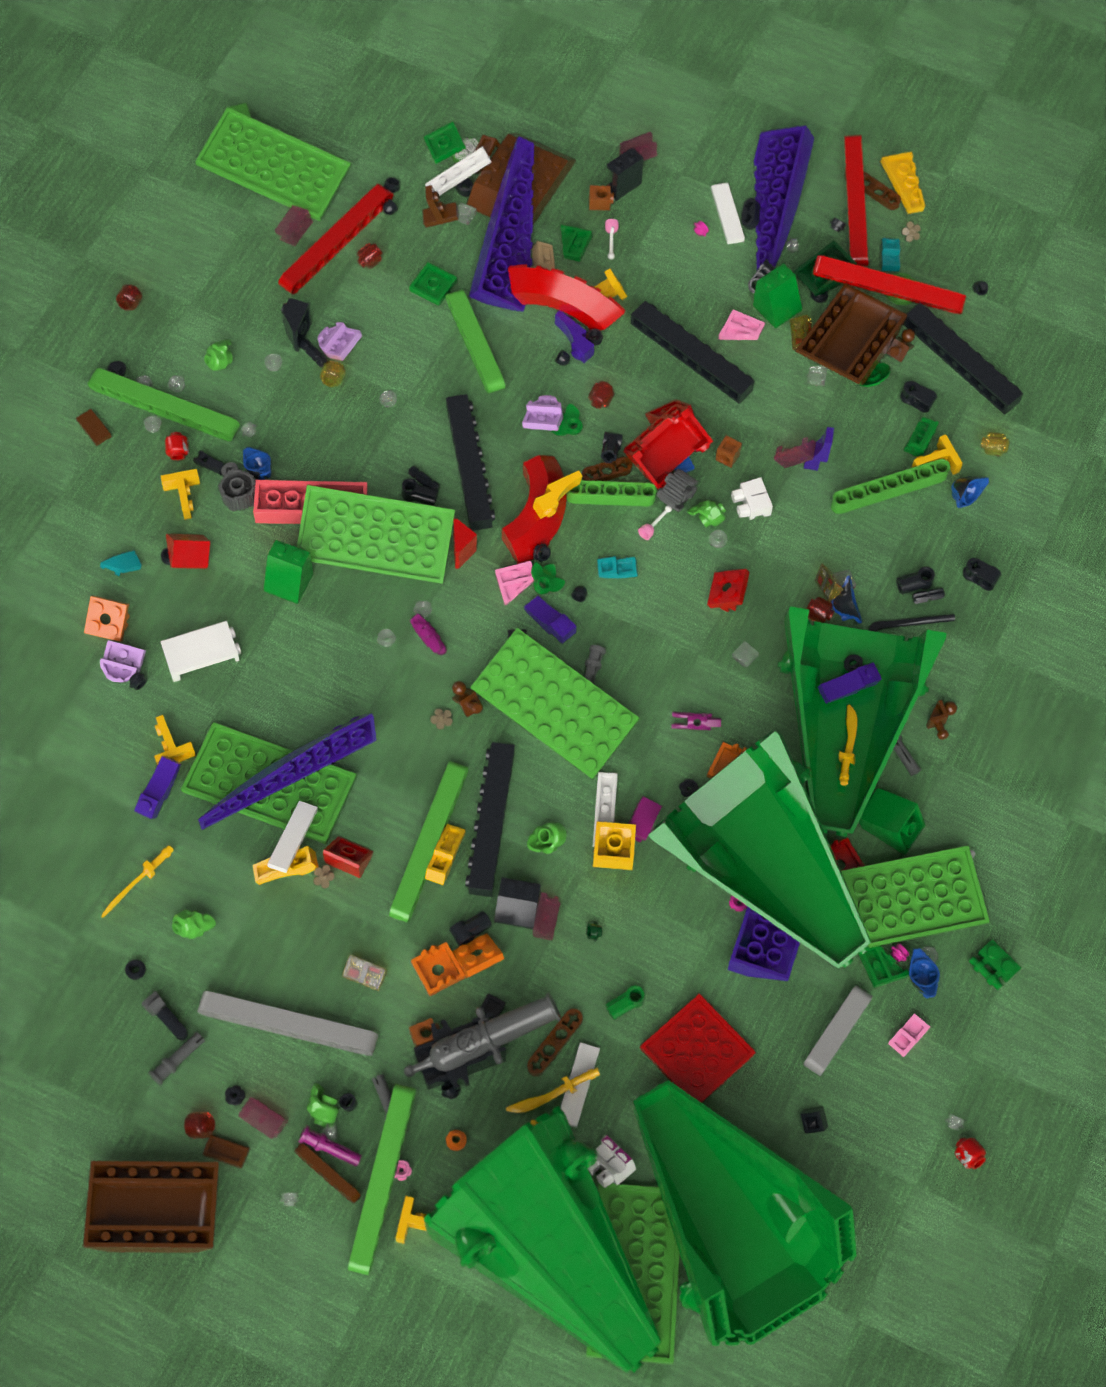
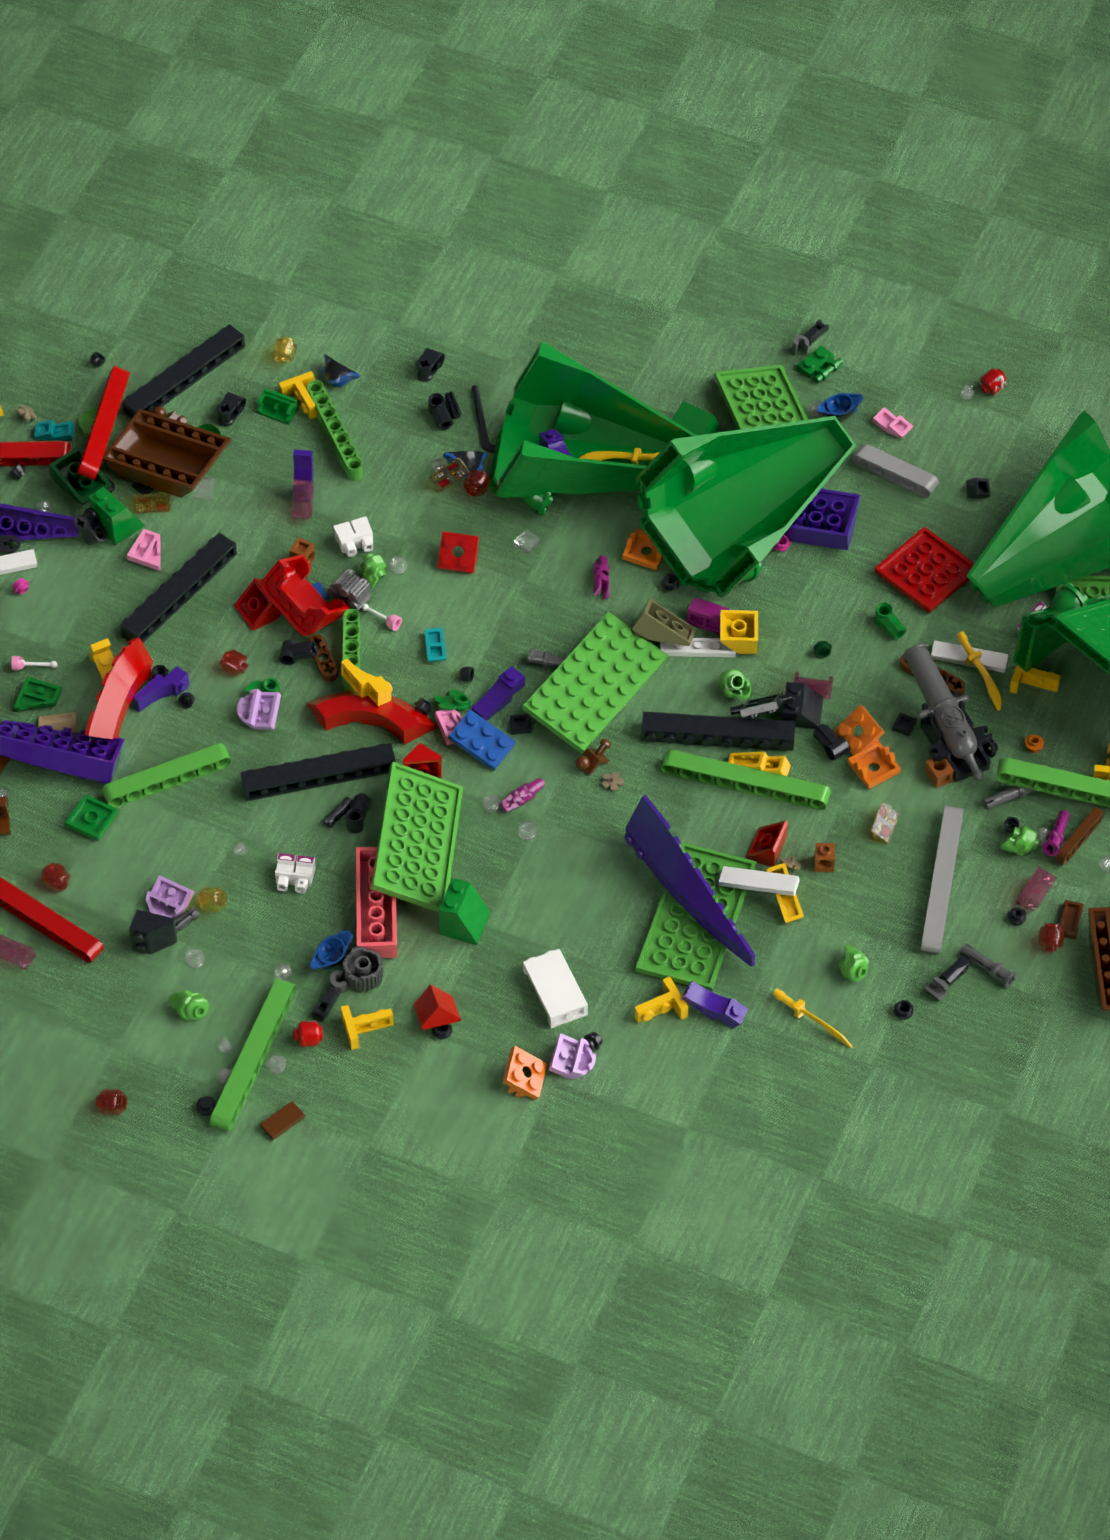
camera: 90 degrees left, 10 degrees down
teal slope [100,551,142,576] -> none
none -> white hips [275,853,316,894]
none -> blue plate [448,709,516,771]
none -> olive slope [632,598,696,646]
none -> black plate [730,693,794,718]
none -> piece [791,319,829,356]
none -> dark orange brick [814,843,835,872]

